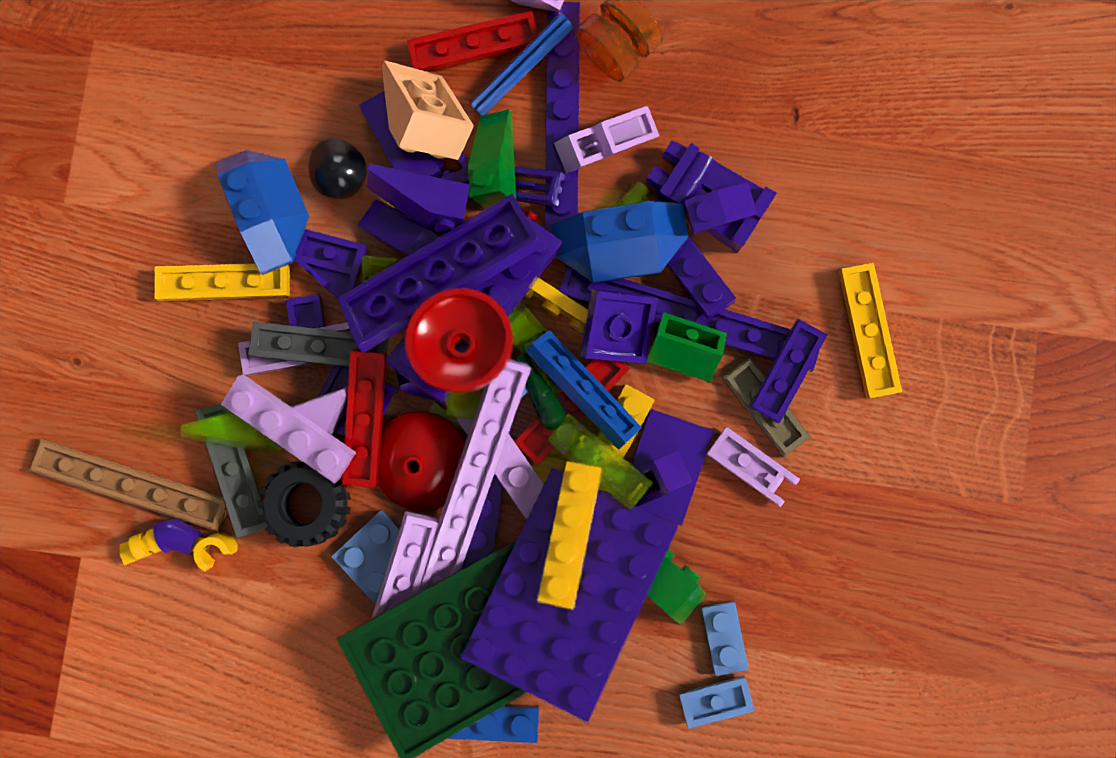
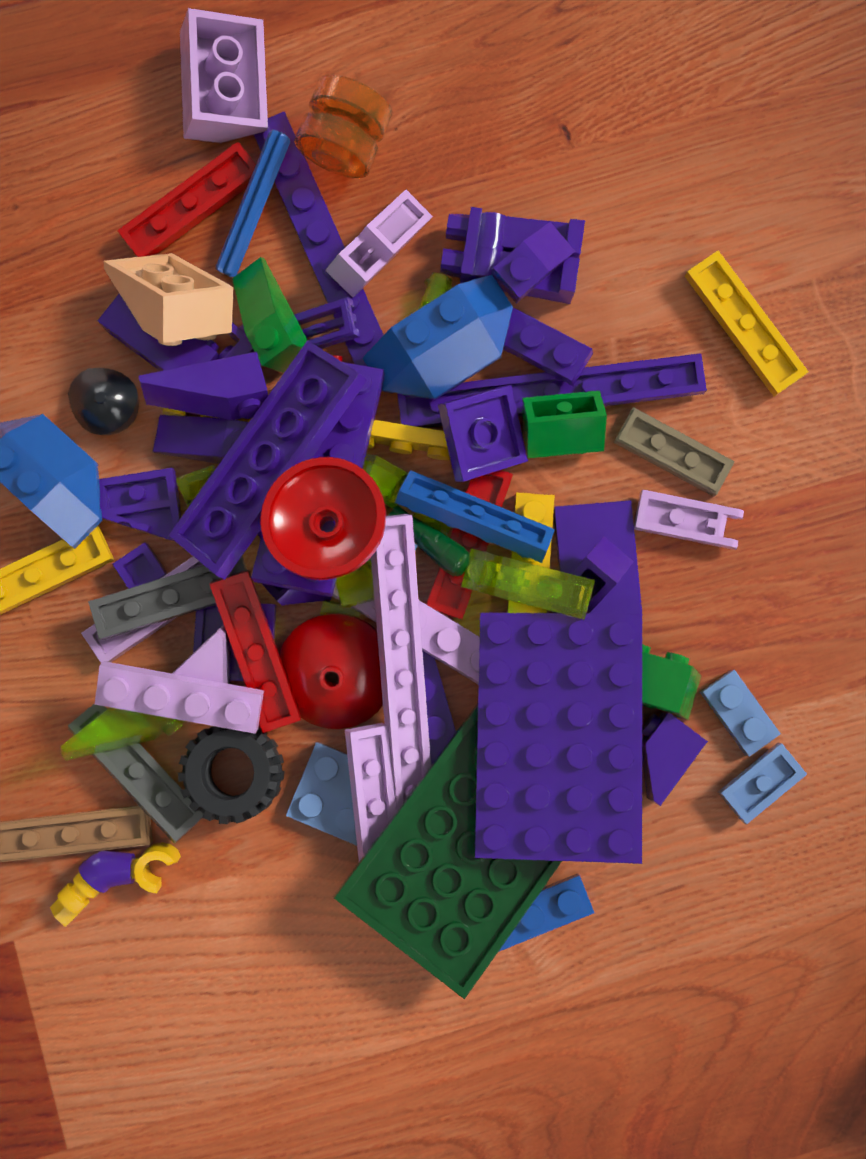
camera: 25 degrees left, 0 degrees up
yellow plate [538,461,602,609] -> none
dark purple tile [749,319,828,424] -> none
none -> dark purple slope [642,712,708,806]

